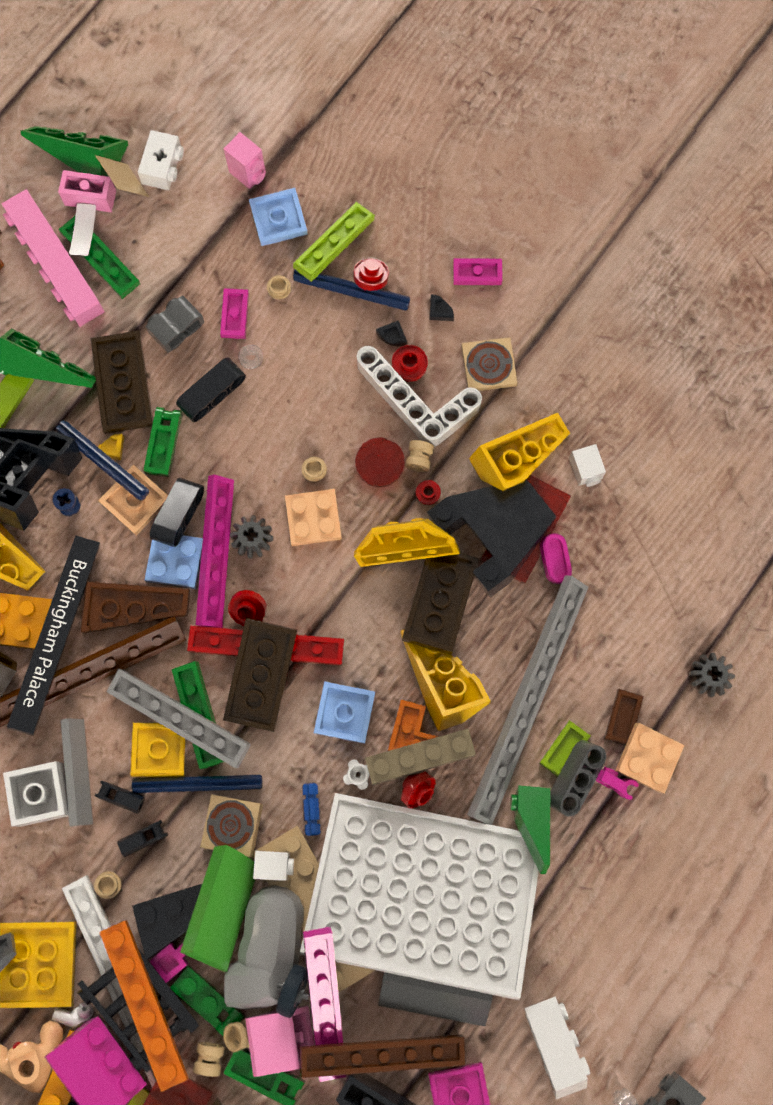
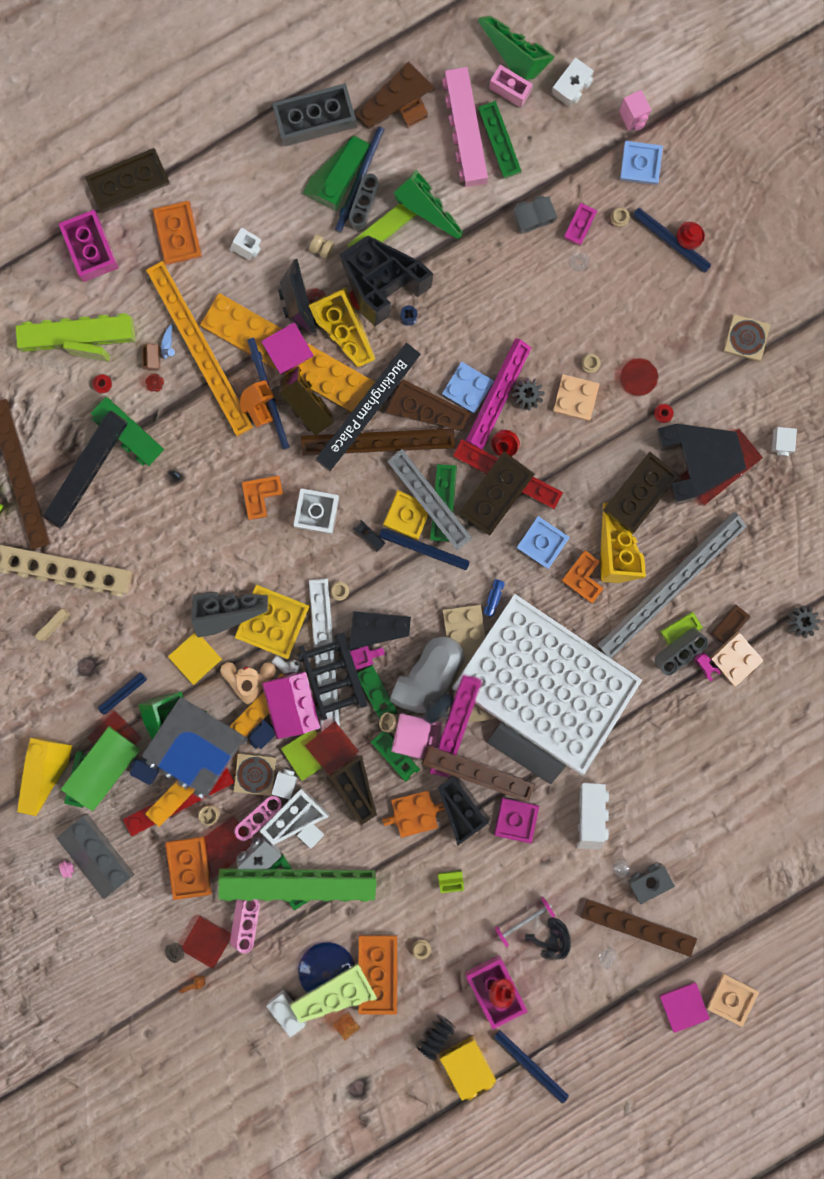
camera: 20 degrees right, 10 degrees up
dark blue axle [56,421,149,501] -> none
light grey tile [61,718,93,826] -> none
white sticker [69,203,96,256] -> none
dark brown plate [90,330,153,434] -> none
tan sticker [95,155,149,197] -> none
yellow tile [98,434,124,460] -> none
light nougat plate [98,465,168,536] -> none
orange plate [99,920,189,1092] -> none
black bar [117,820,168,857] -> none
green plate [143,407,182,477] -> none
beam [150,478,204,547] -> none
black beam [176,357,246,423] -> none
bright green slope [180,845,255,972] -> none
tan wheel [193,1042,225,1077] -> none
tile [200,794,263,858] -> none
white brick [253,851,294,881] -> none
lime tile [293,202,375,282] -> none
white plate [343,760,369,790] -> none
yellow wedge [354,518,460,567] -> none
white beam [357,346,482,447] -> none
dark tan brick [365,729,476,785] -> none
black tile [376,320,408,347] -> none
red plate [392,345,428,382] -> none
red plate [401,772,436,809] -> none
tan wheel [405,440,434,472] -> none
black tile [429,294,454,321] -> none
dark pink plate [453,258,502,285] -> none
yellow wedge [469,413,570,491] -> none
green slope [510,785,550,874] -> none
dark pink tile [540,533,572,584] -> none

